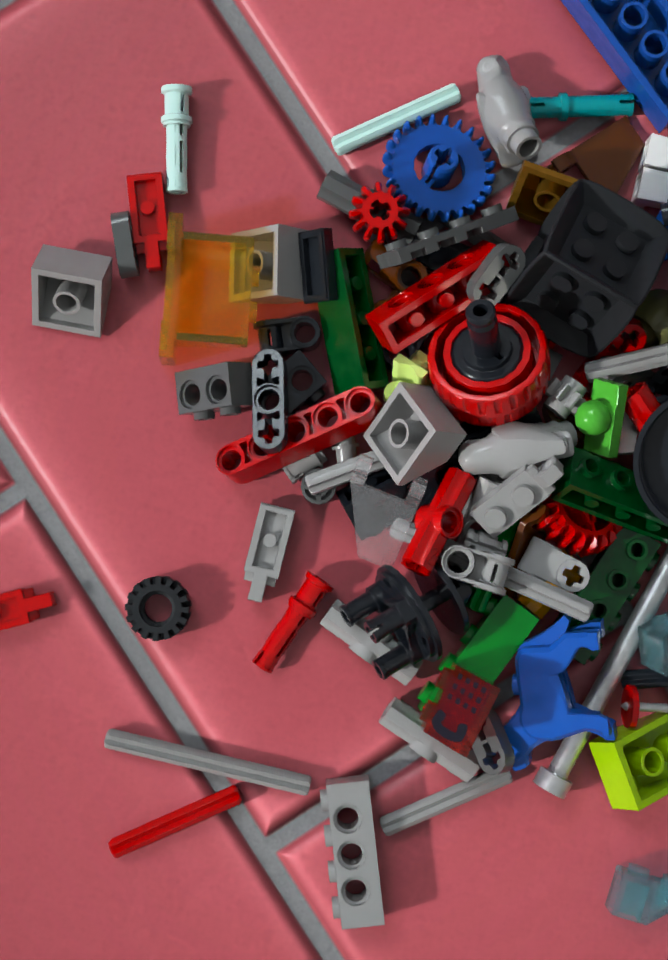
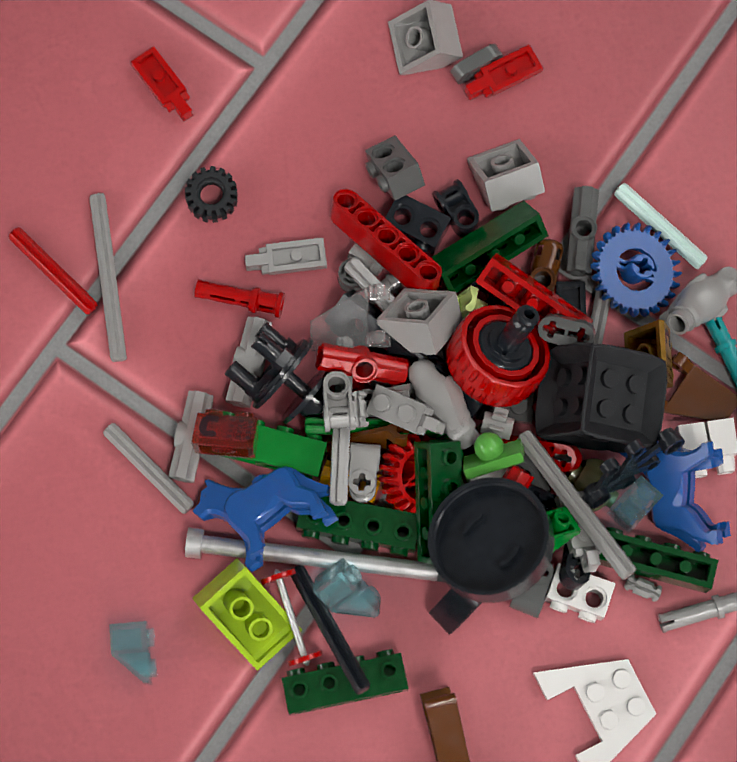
camera: 65 degrees right, 10 degrees down
clear yellow windscreen [159,212,260,366] -> none
light aqua pin [161,84,192,195] -> none
beam [252,349,288,454] -> none
black tile [298,228,338,304] -> none
light grey brick [320,774,385,930] -> none
red gear [348,182,410,245] -> none
dark grey wing [376,203,519,269] -> none
dark grey beam [464,708,515,775] -> none

